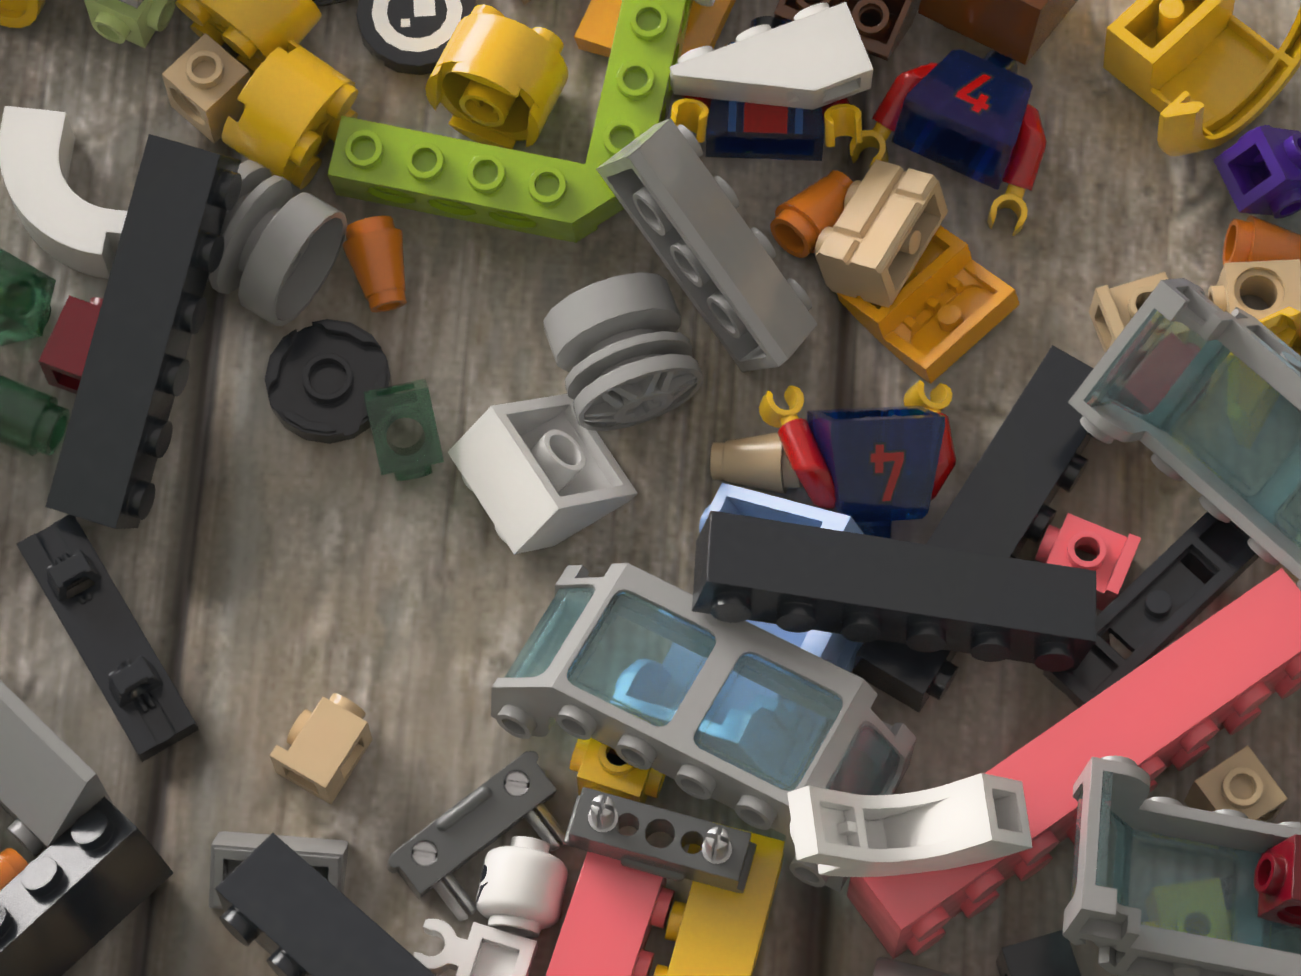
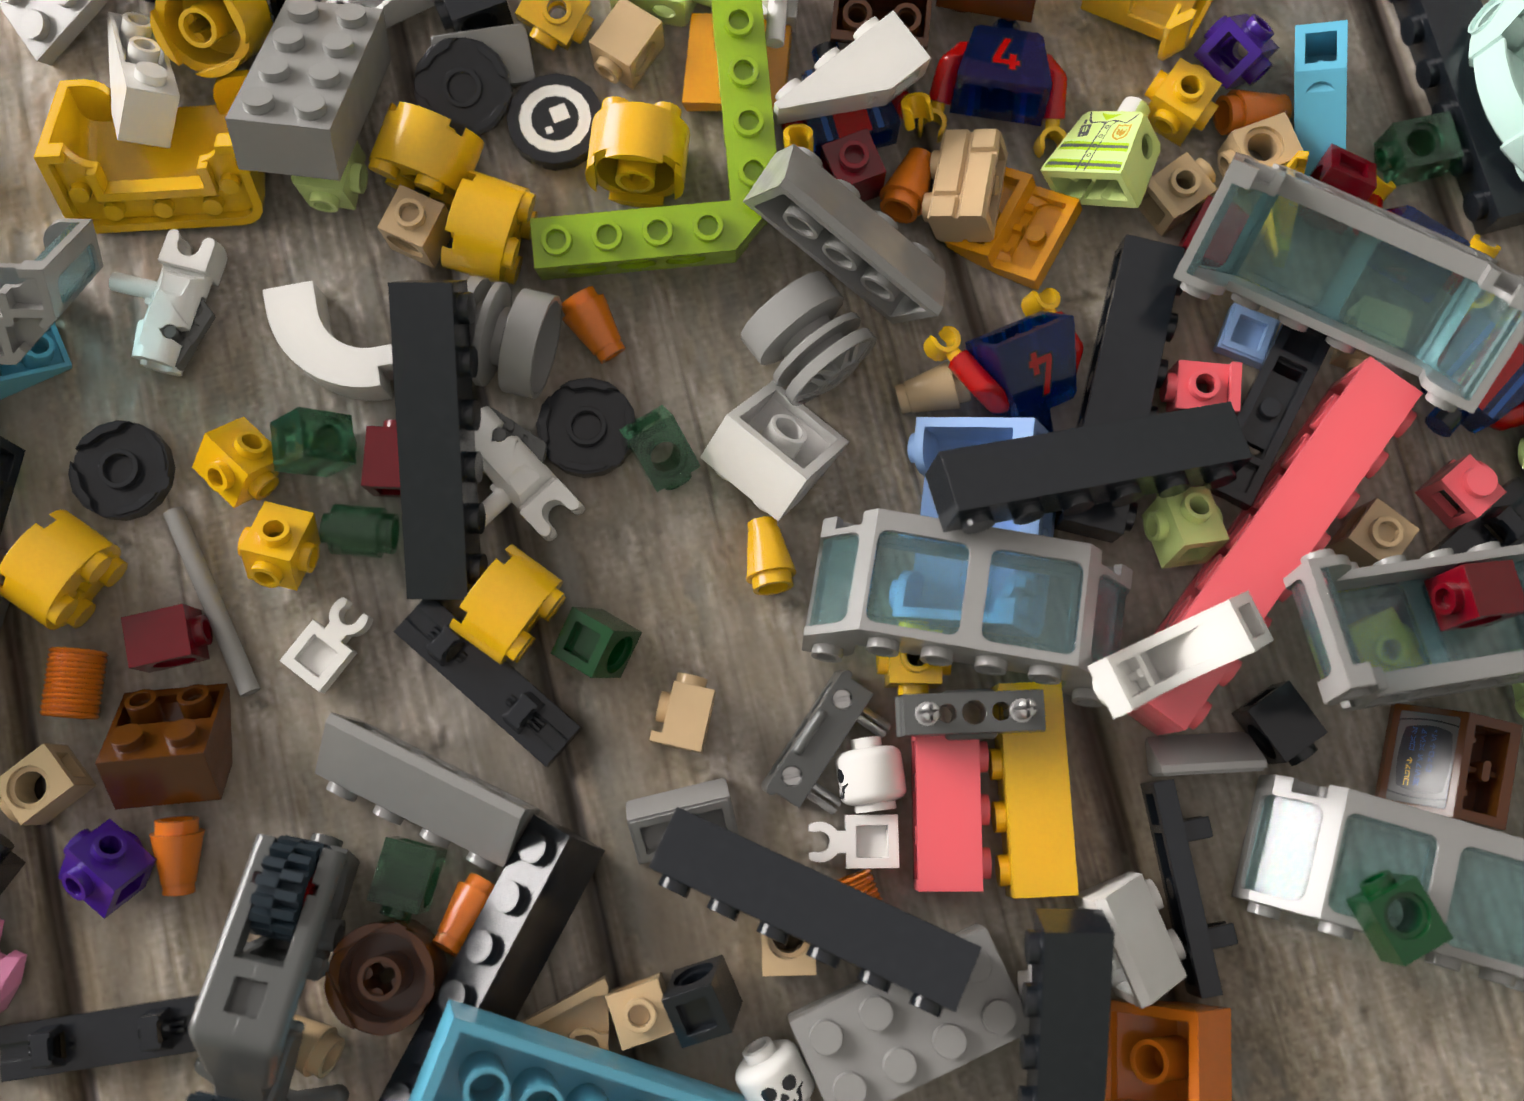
camera: 20 degrees left, 10 degrees up
none -> yellow brick [449,544,566,665]
none -> white piece [475,406,585,541]
none -> dark green brick [550,607,642,678]
none -> yellow cone [746,516,797,595]
none -> dark red brick [820,128,887,202]
none -> yellowish green torso [1040,96,1161,208]
none -> yellowish green brick [1141,486,1230,569]
none -> yellow brick [1144,57,1222,147]
none -> light blue tile [1213,302,1280,369]

